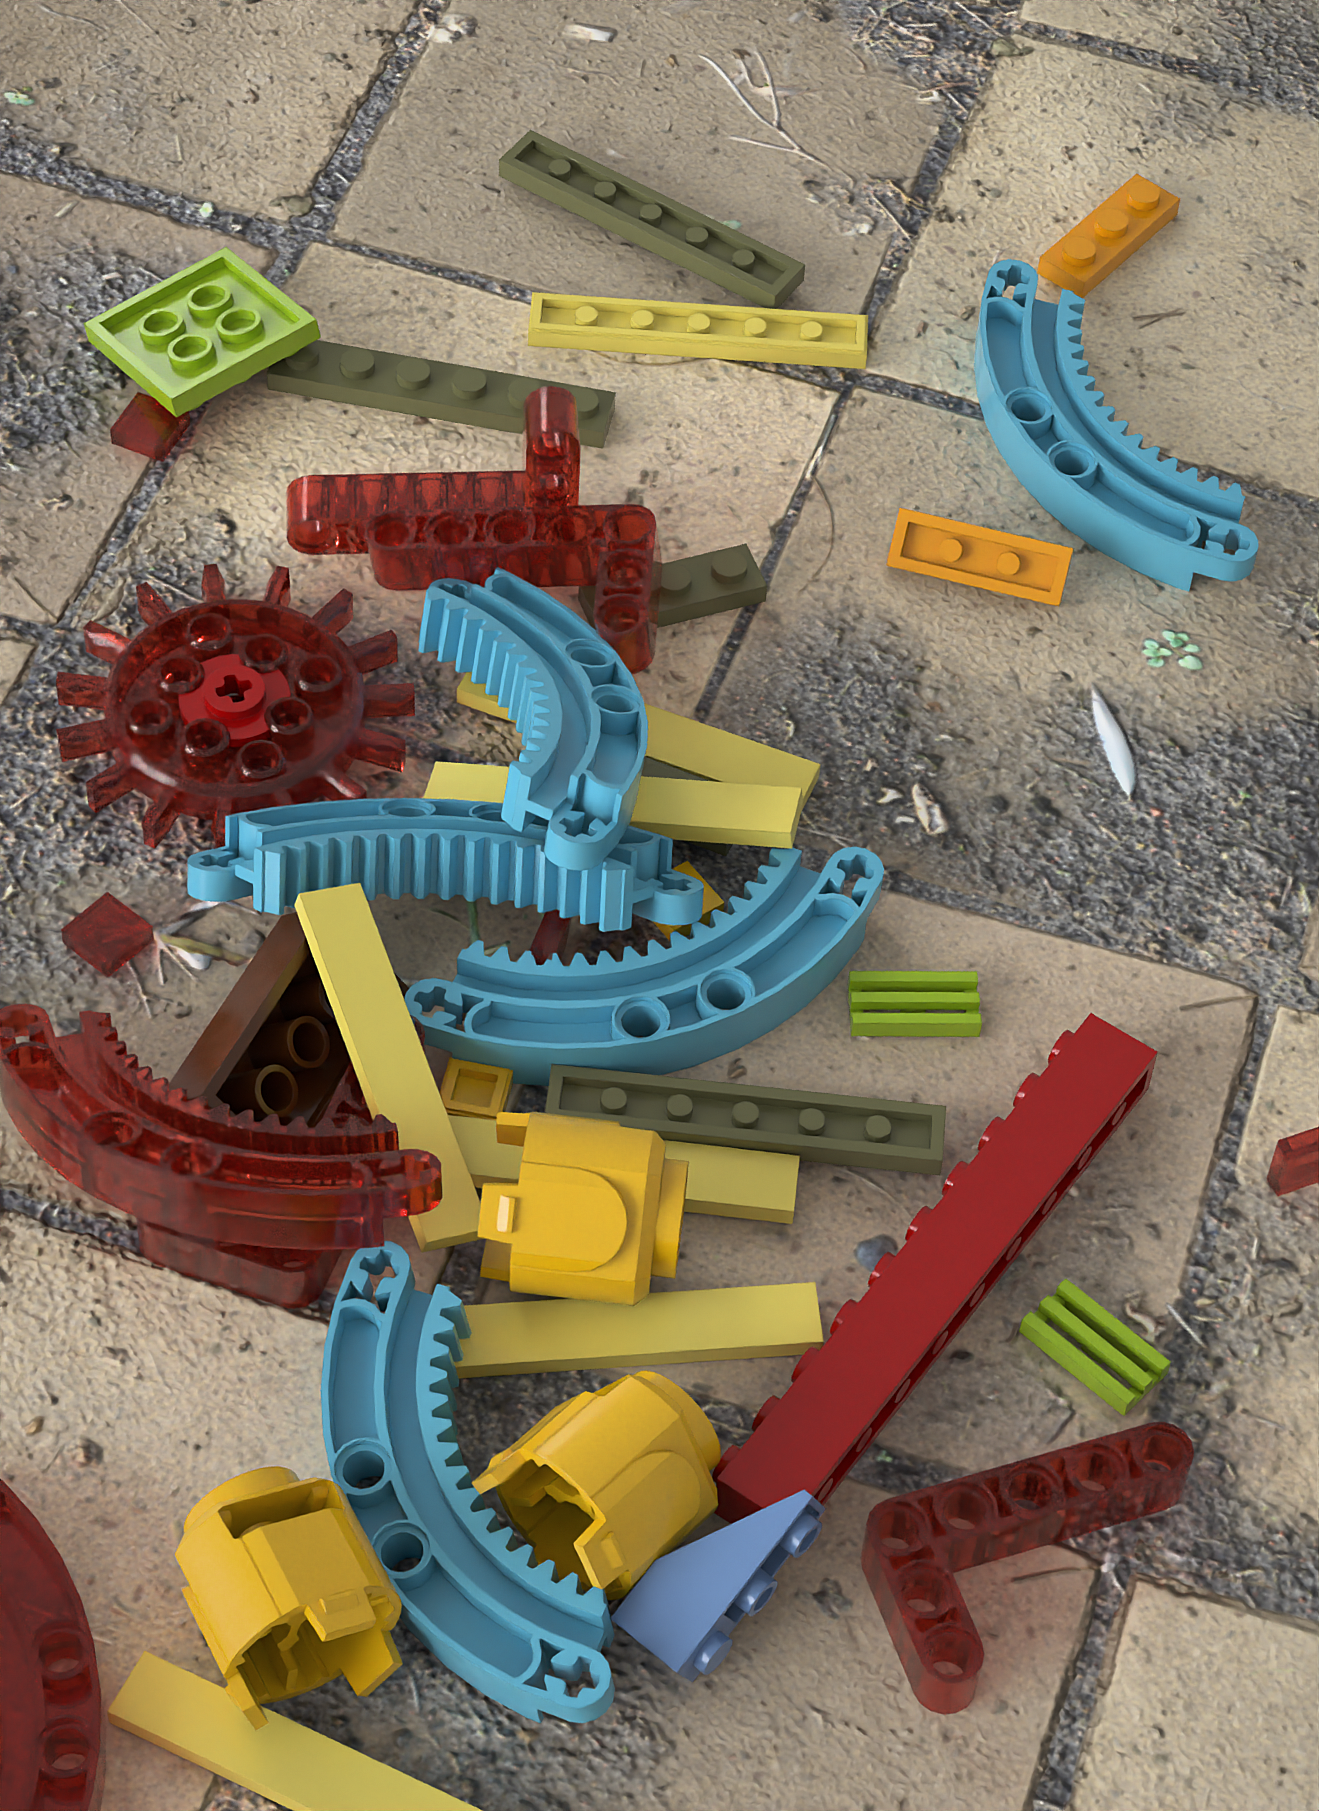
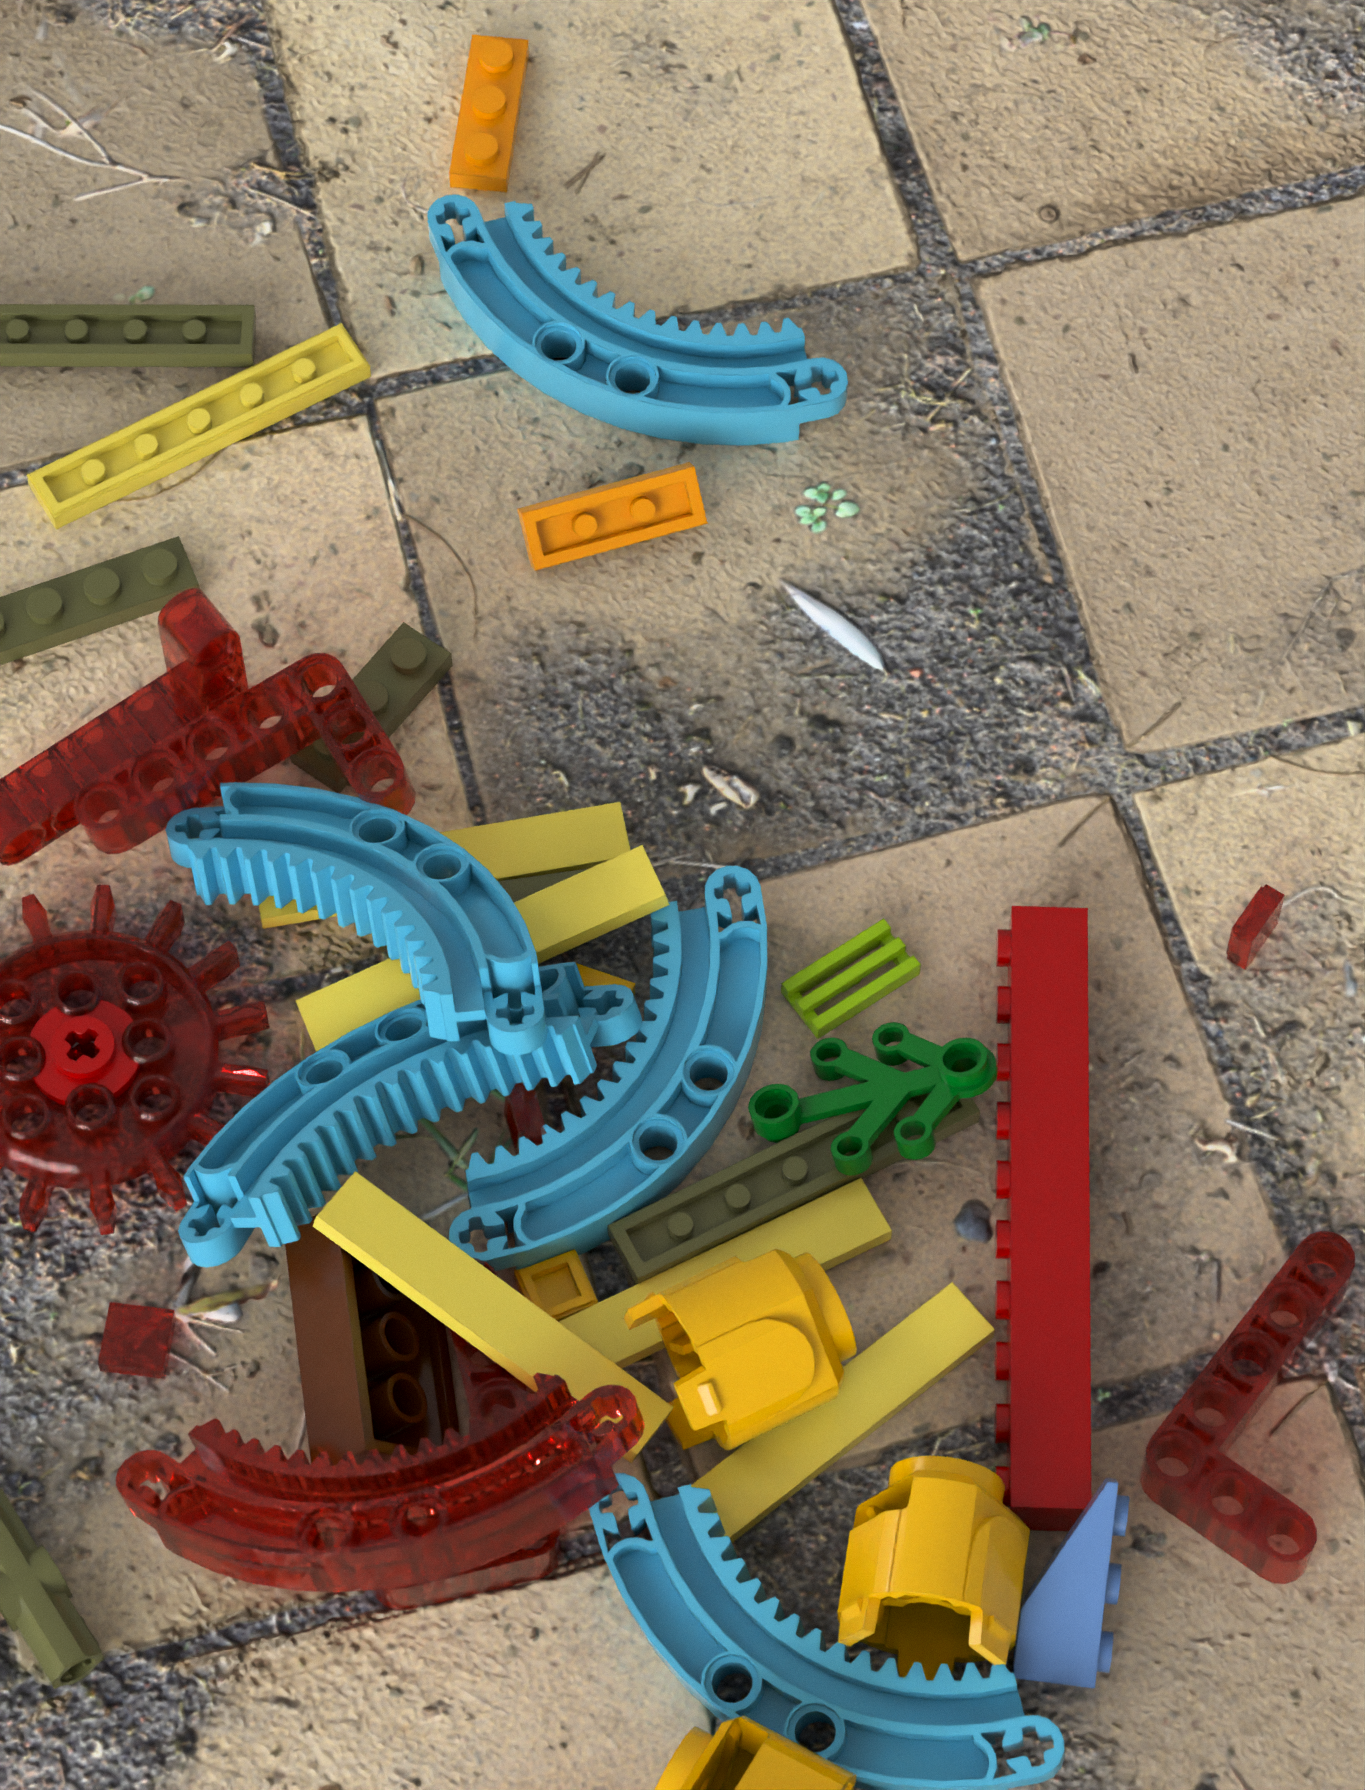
camera: 30 degrees left, 10 degrees up
lime tile [1019,1278,1171,1416] -> none
none -> green plant [748,1022,998,1176]

